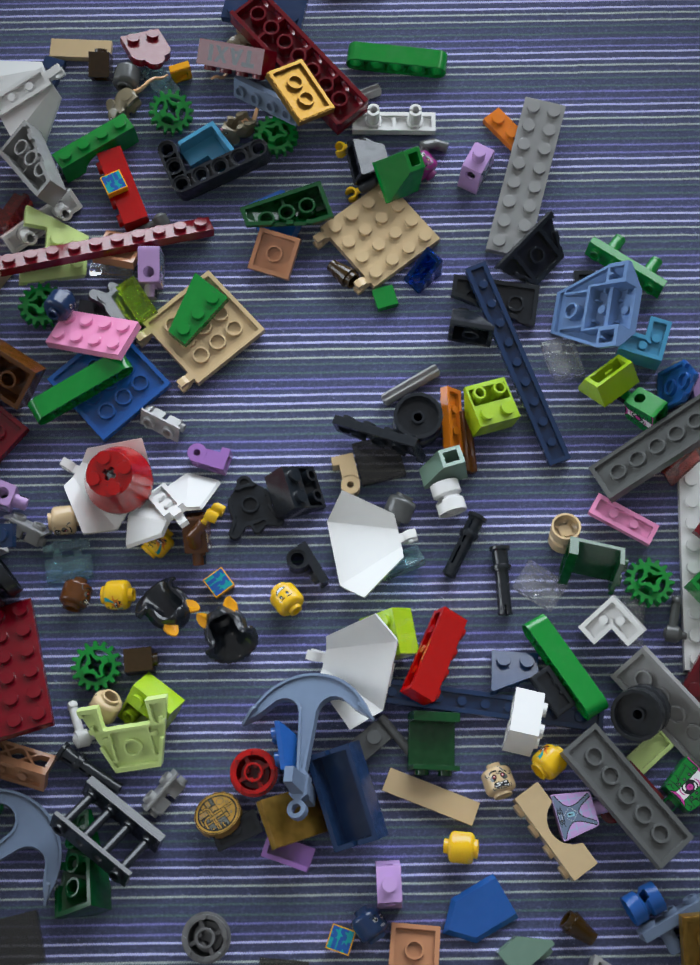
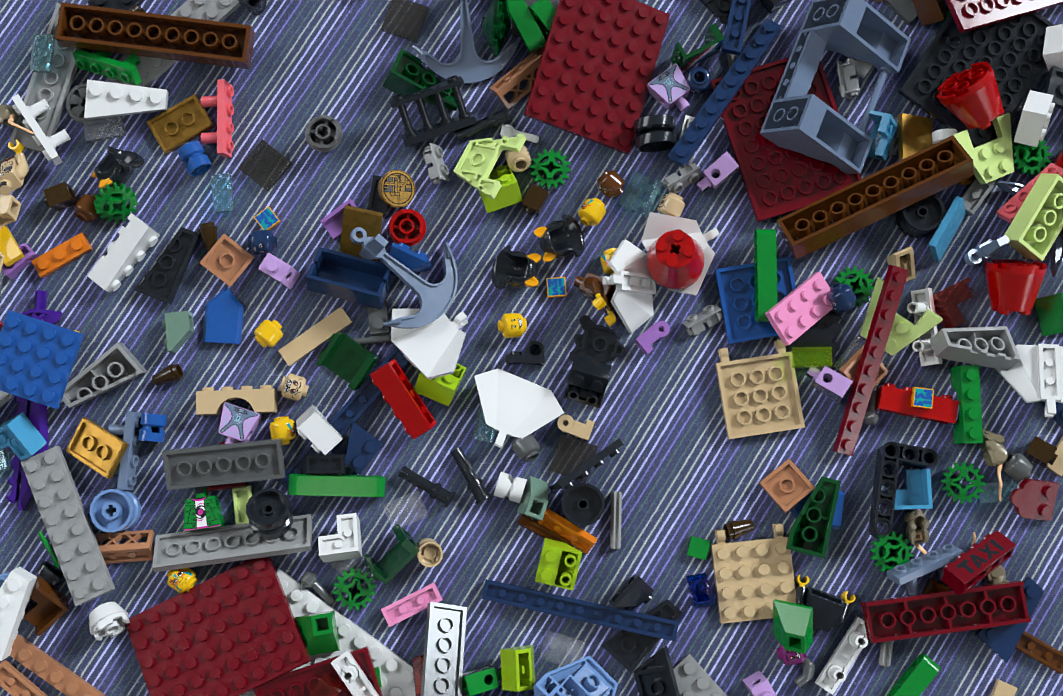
camera: 120 degrees right, 10 degrees up
light orange tile [168,61,192,84] -> none
green wing [168,273,229,347] -> none
tile [265,59,335,126] -> none

